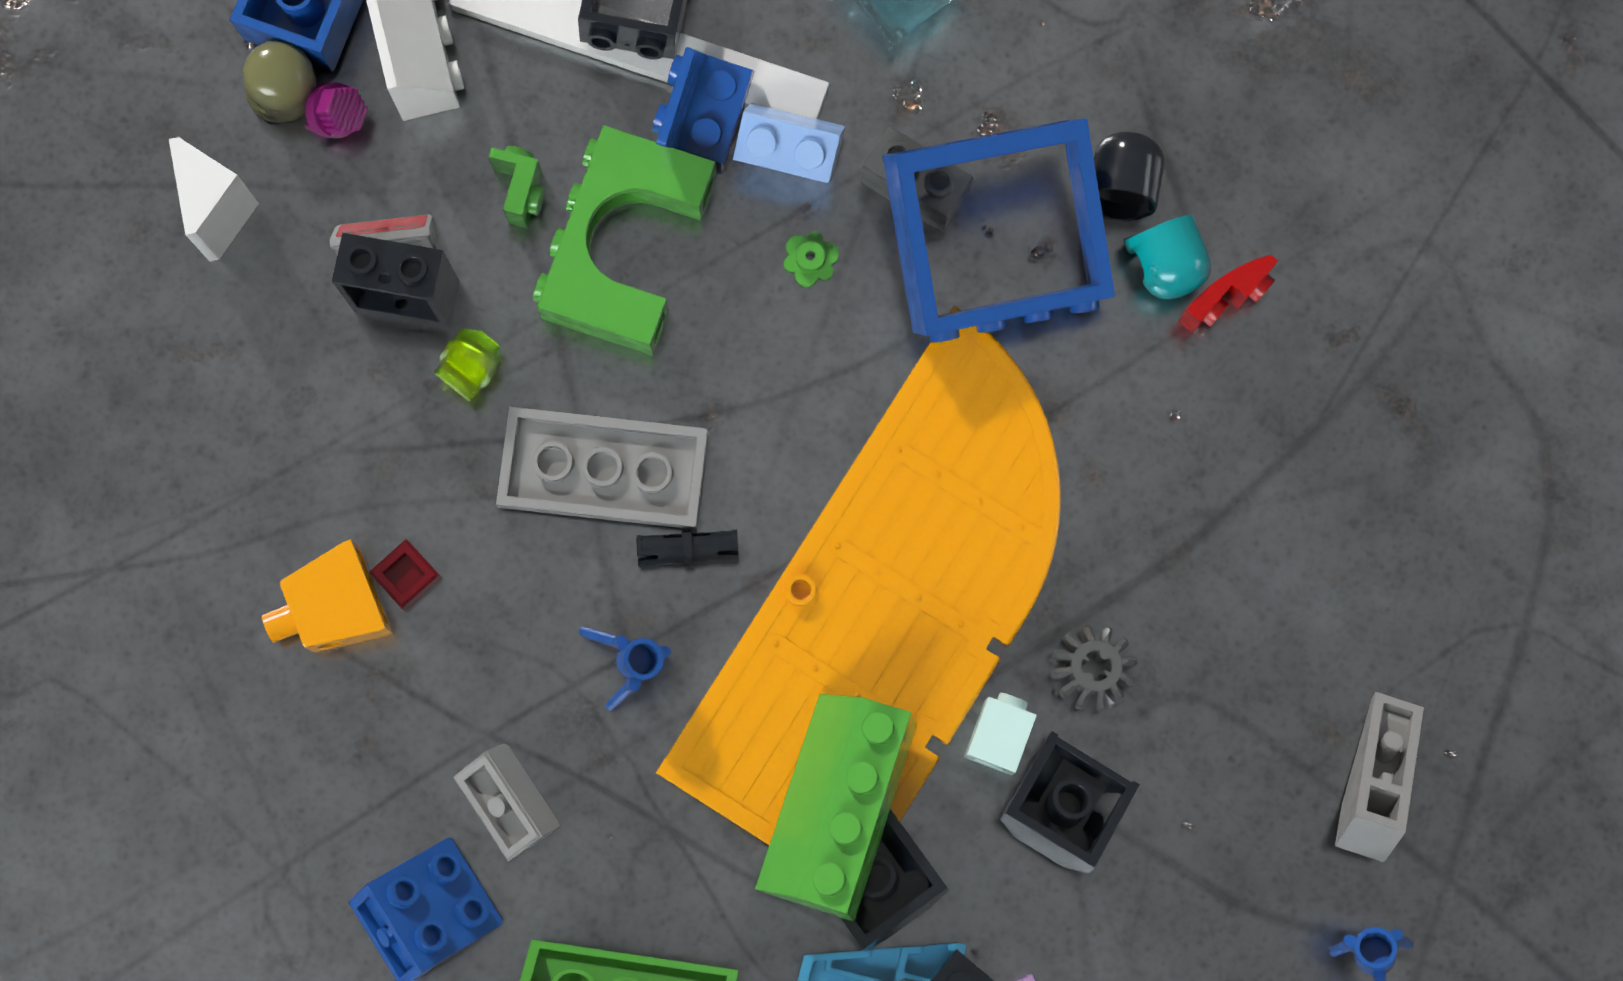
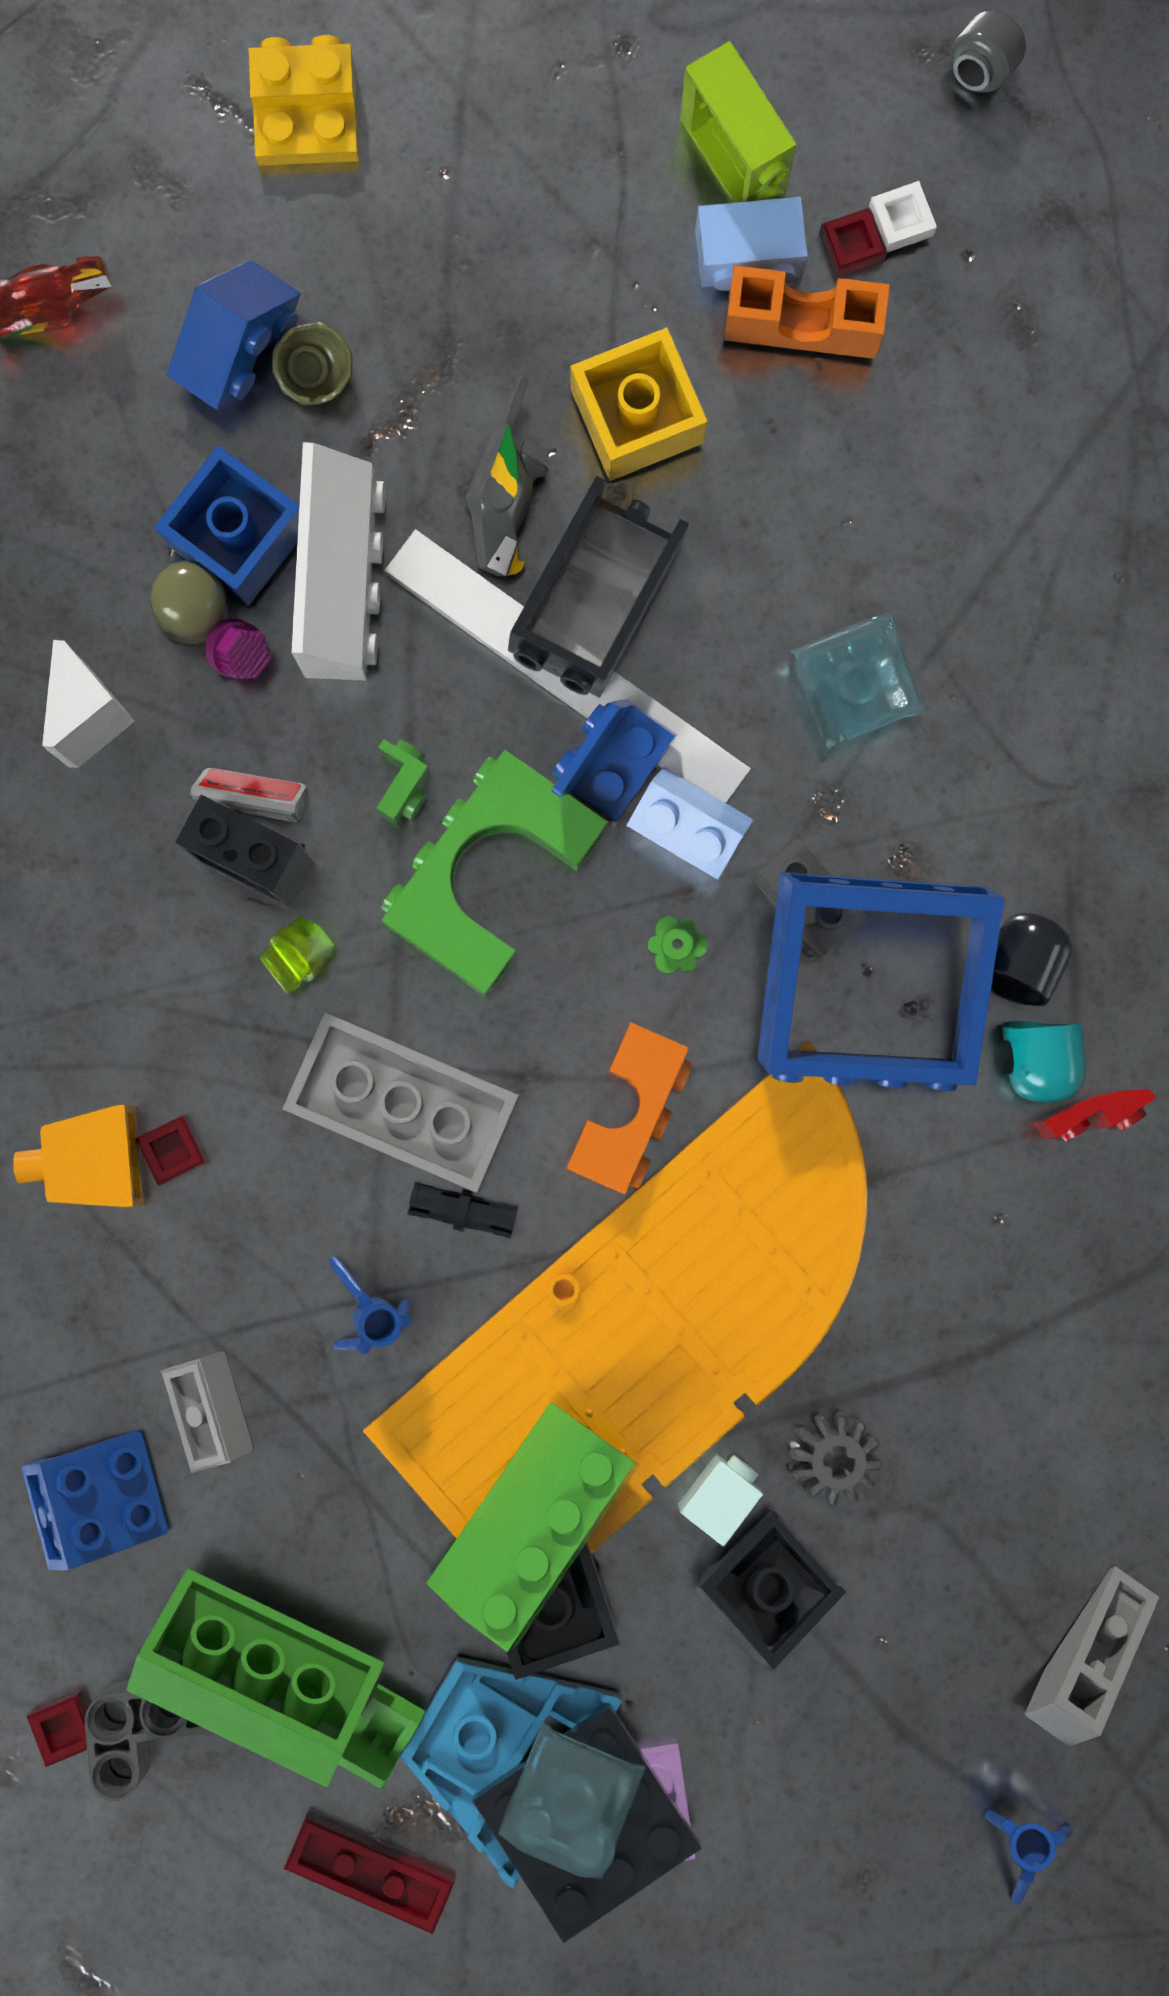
camera: 15 degrees right, 5 degrees up
none -> orange arch [566,1022,693,1195]

